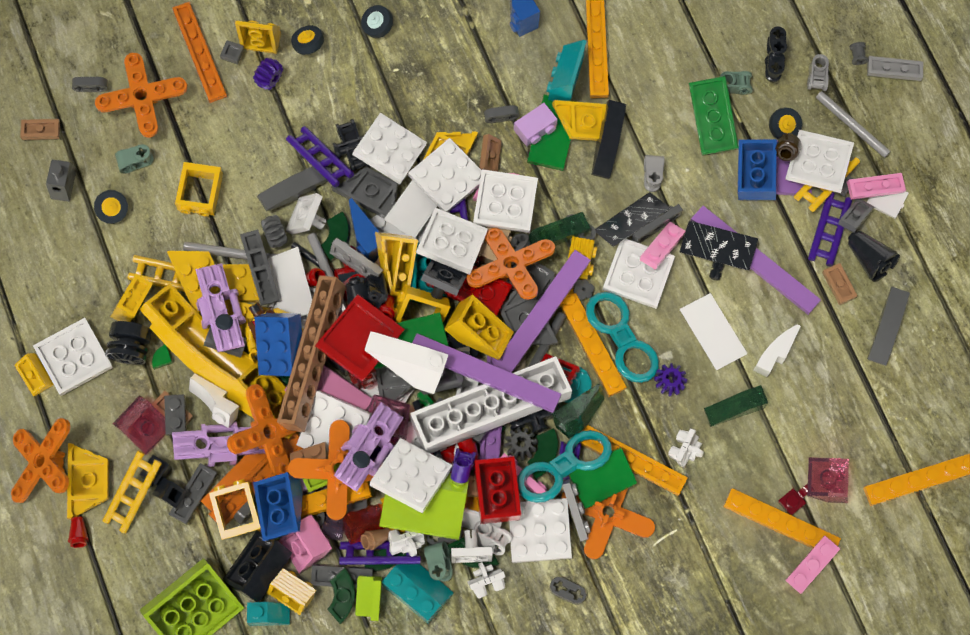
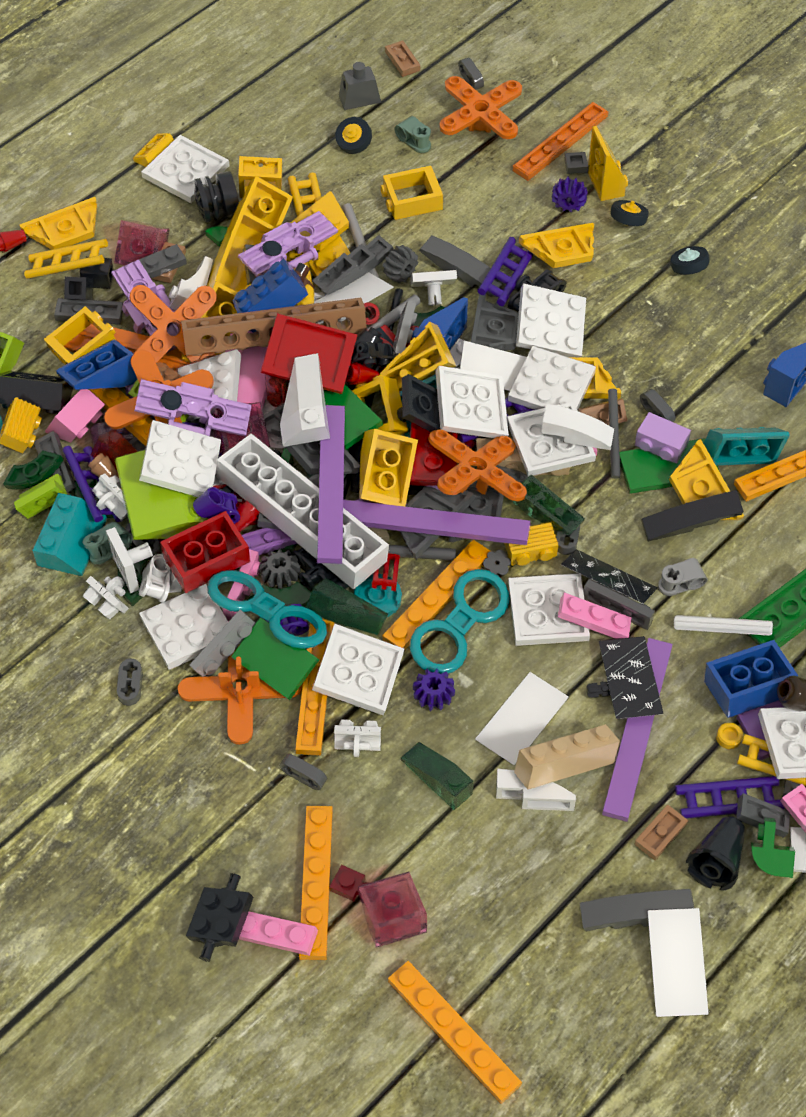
camera: 70 degrees right, 15 degrees down
orange piece [11,418,70,503] -> none
none -> black plate [186,873,254,962]
none -> dark grey beam [279,754,328,790]
none -> white plate [312,624,404,715]
none -> tan brick [514,724,620,790]
none -> yellow wing [518,223,594,268]
none -> white slope [541,403,614,450]
none -> dark grey bar [608,389,620,479]
none -> white sticker [648,908,708,1017]
none -> white axle [674,615,773,635]
none -> yellow tile [716,723,743,749]
none -> green brick [751,817,795,878]

